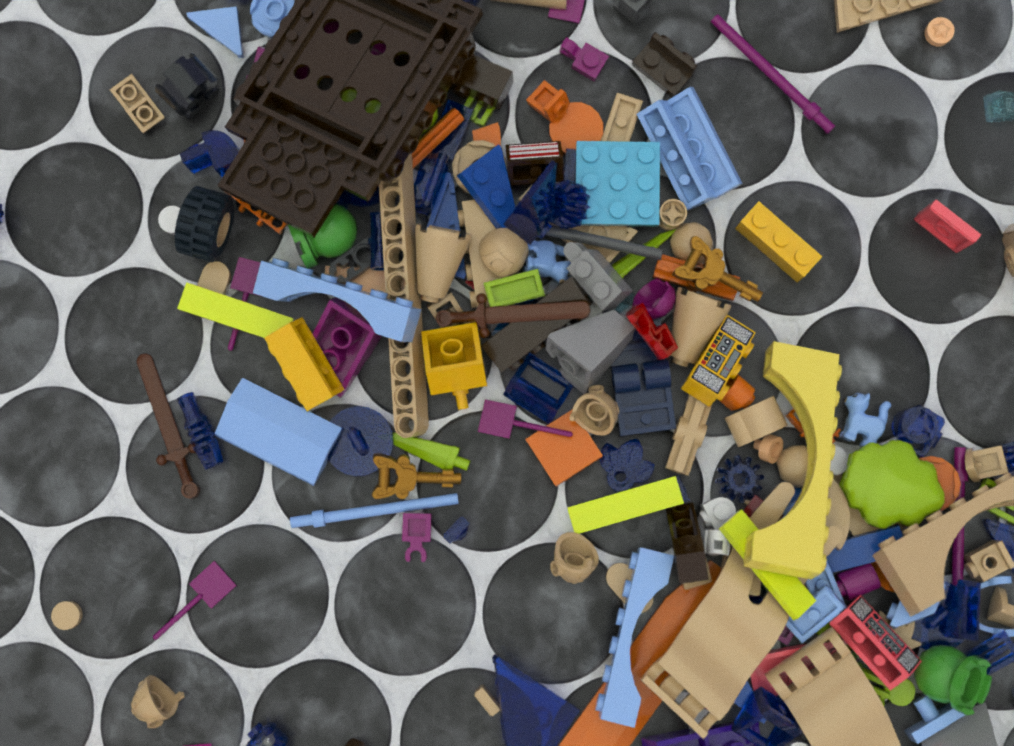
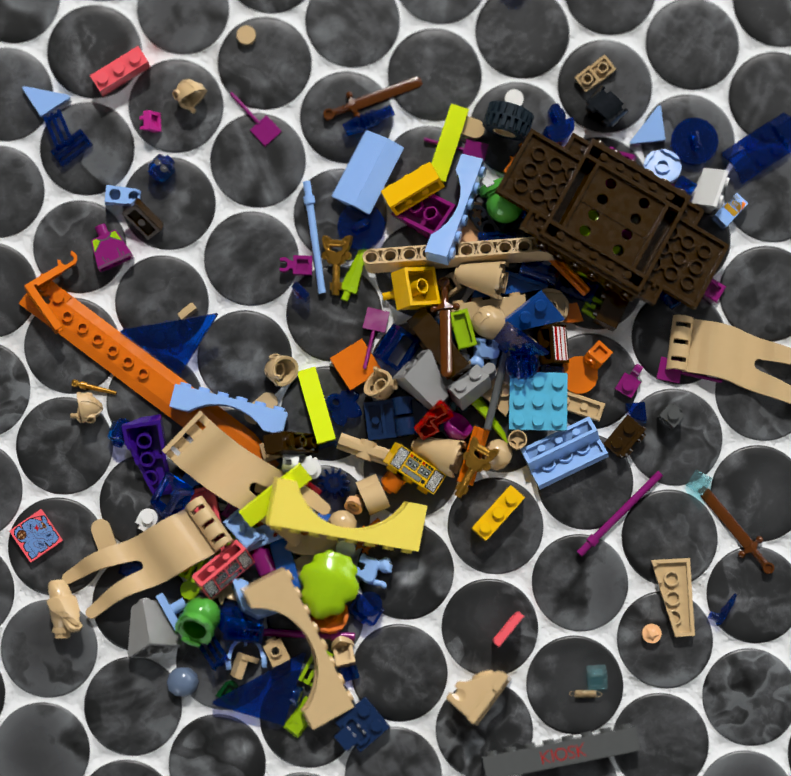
camera: 85 degrees right, 0 degrees up
none -> clear blue tile [625,402,647,421]

